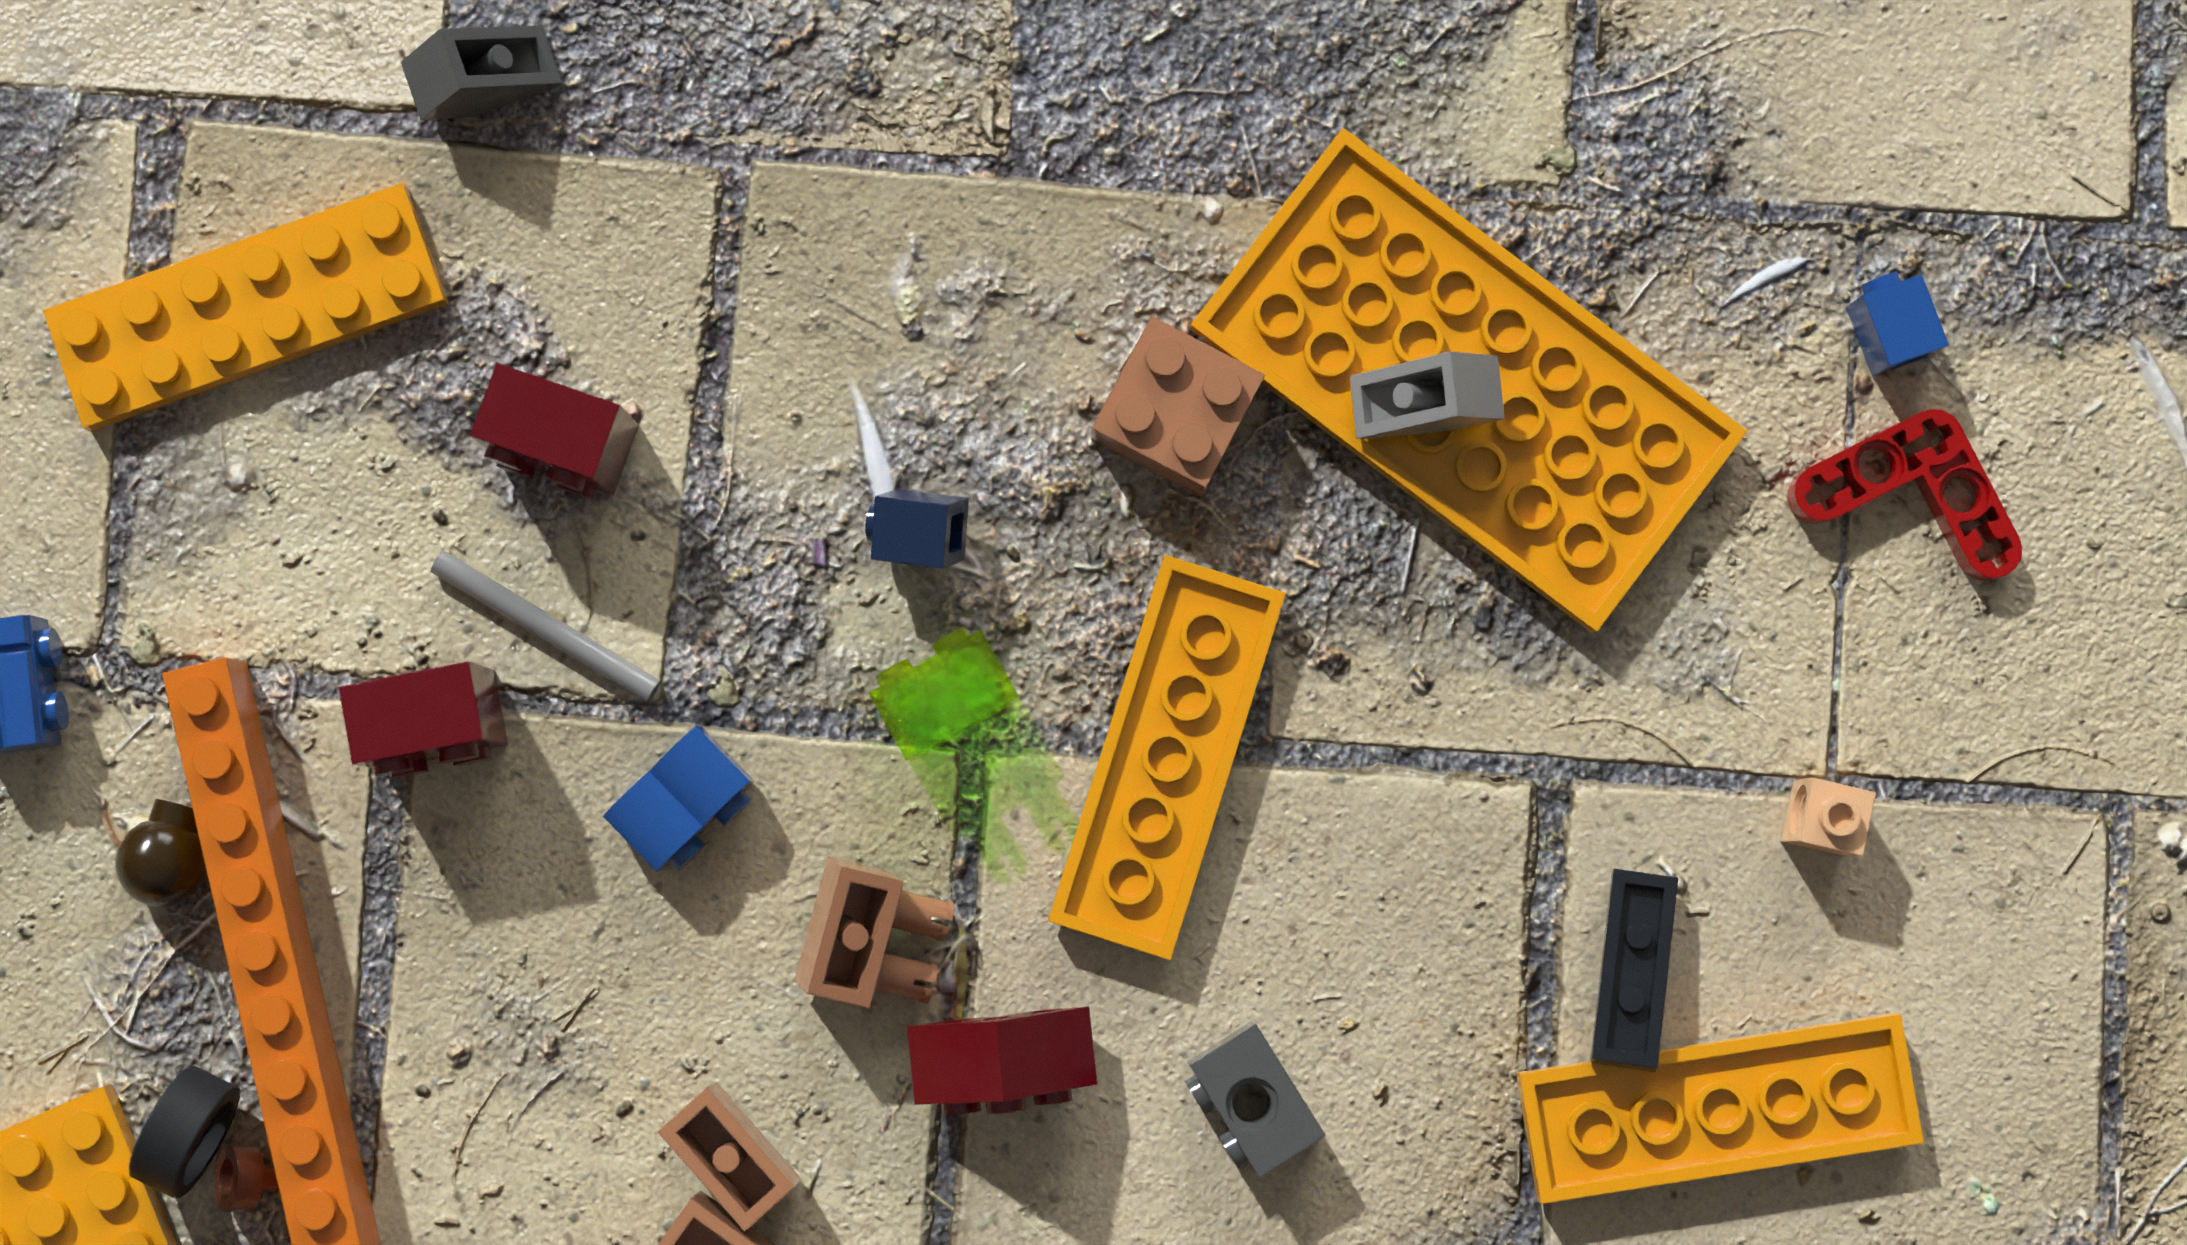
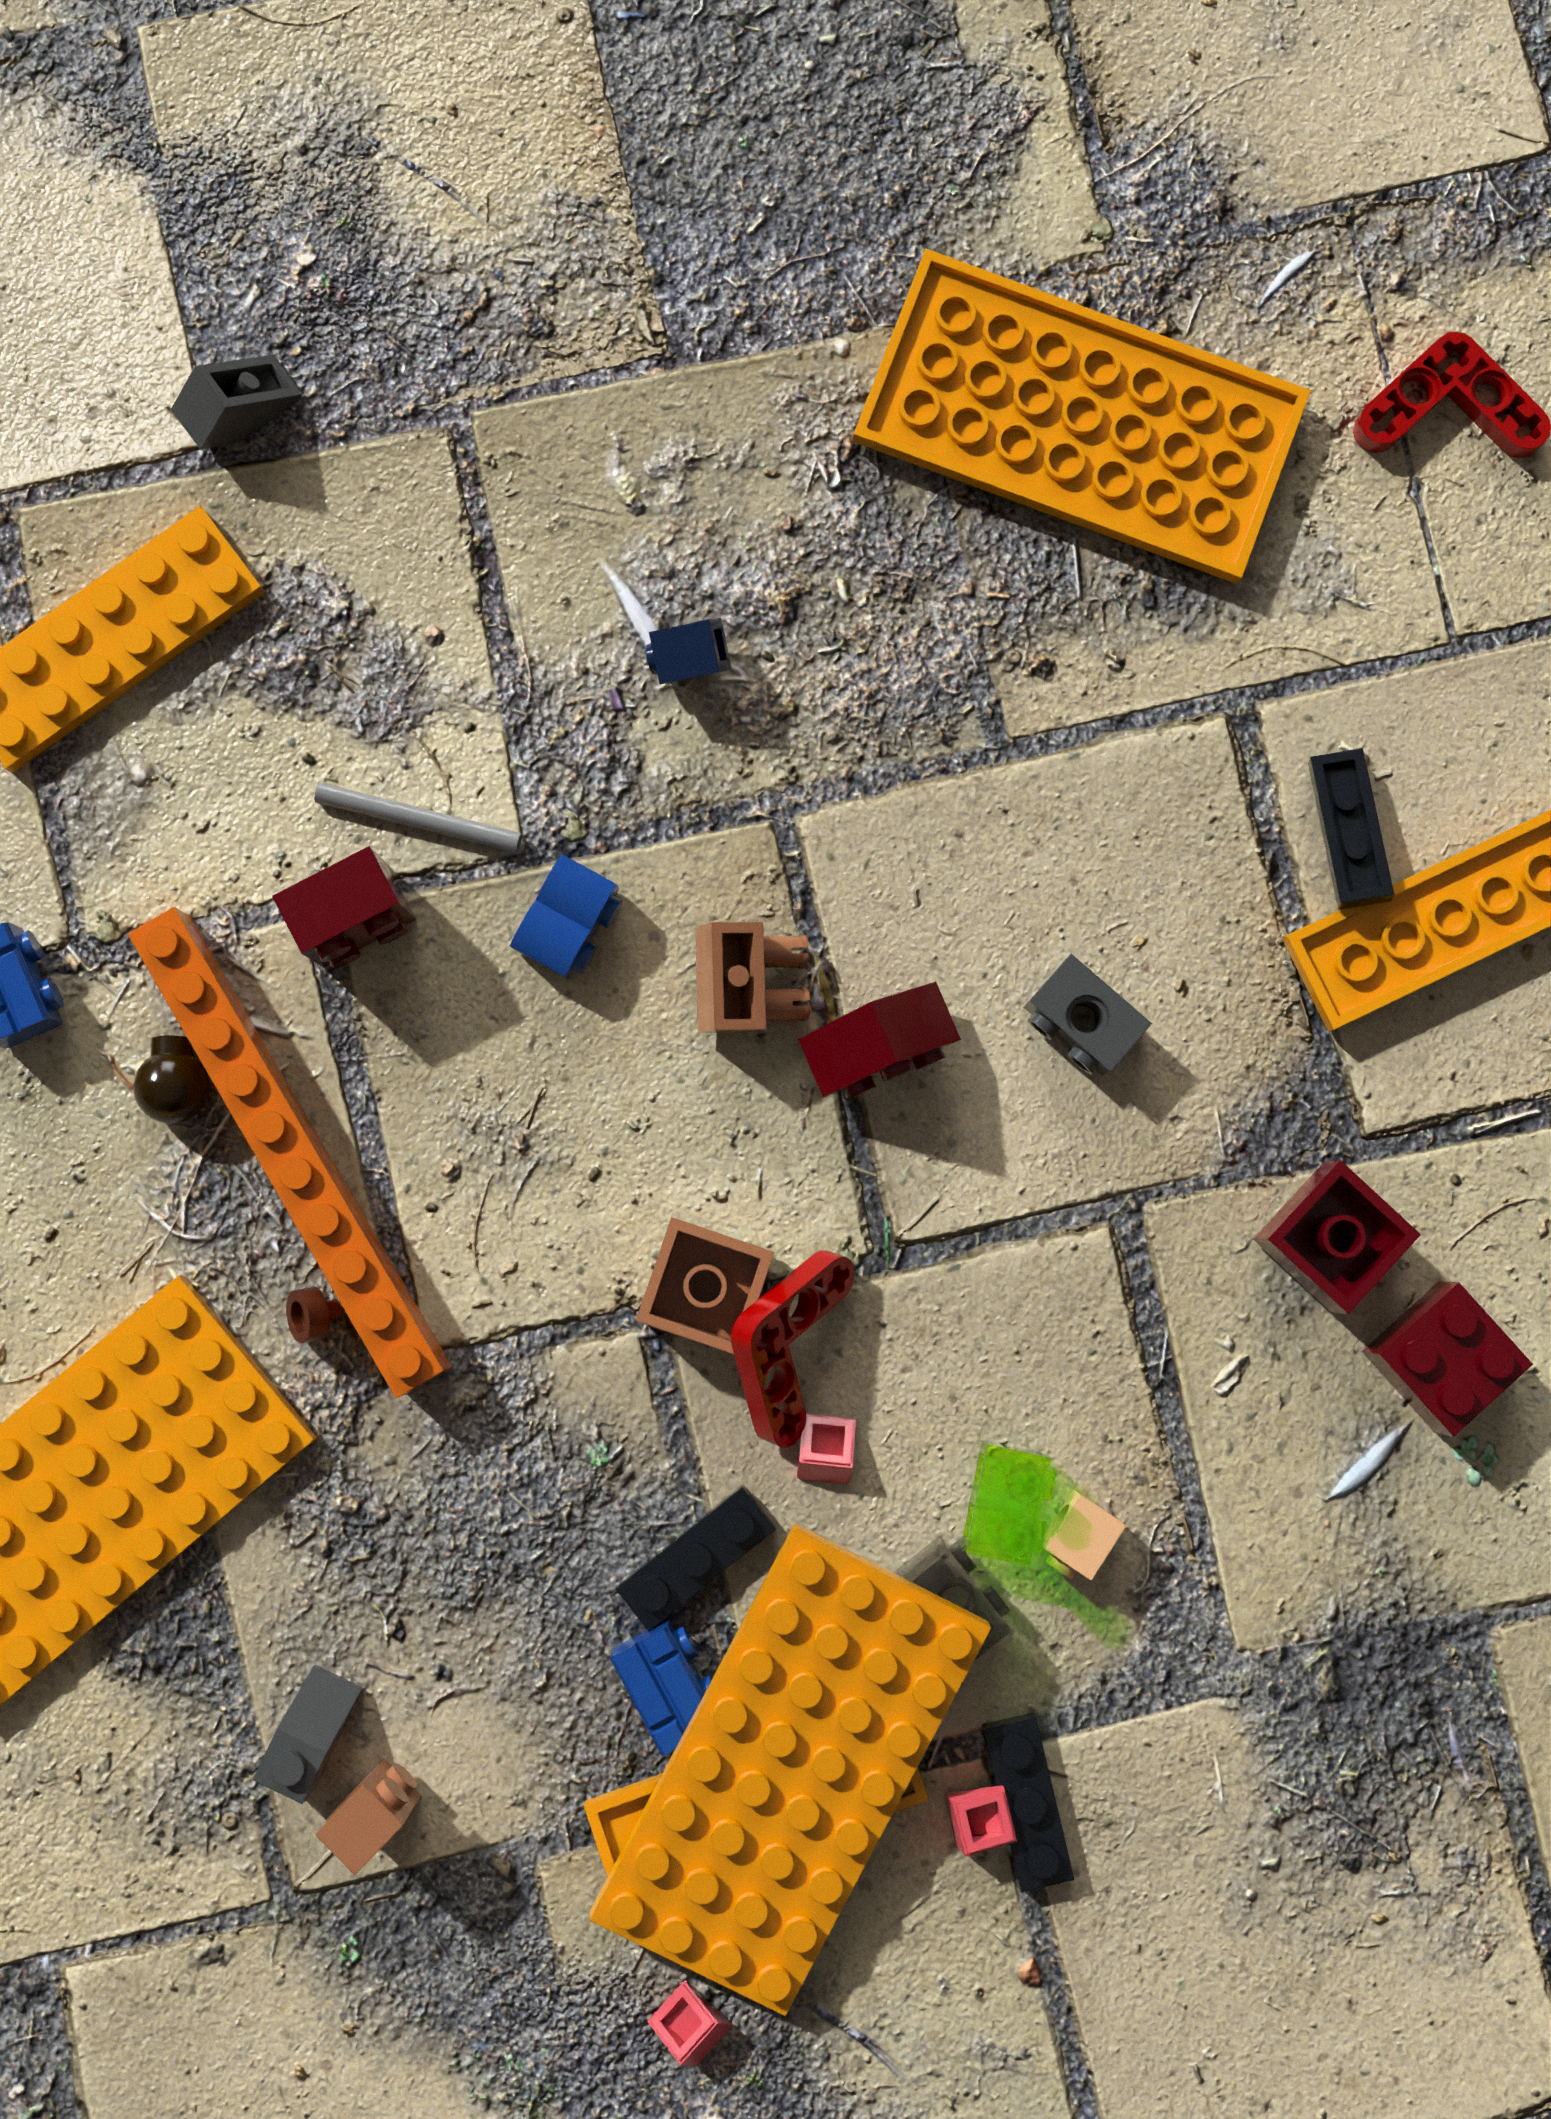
camera: 15 degrees left, 0 degrees up
black tyre [129,1065,240,1199] -> none
dark red brick [470,363,639,500] -> none
nougat brick [658,1082,802,1232] -> none
clear neon green brick [868,627,1020,763] -> none
light orange plate [1048,554,1286,960] -> none
nougat brick [1091,316,1265,497] -> none
light grey slope [1350,351,1505,439] -> none
light nougat brick [1780,778,1876,856] -> none
blue brick [1846,272,1949,377] -> none

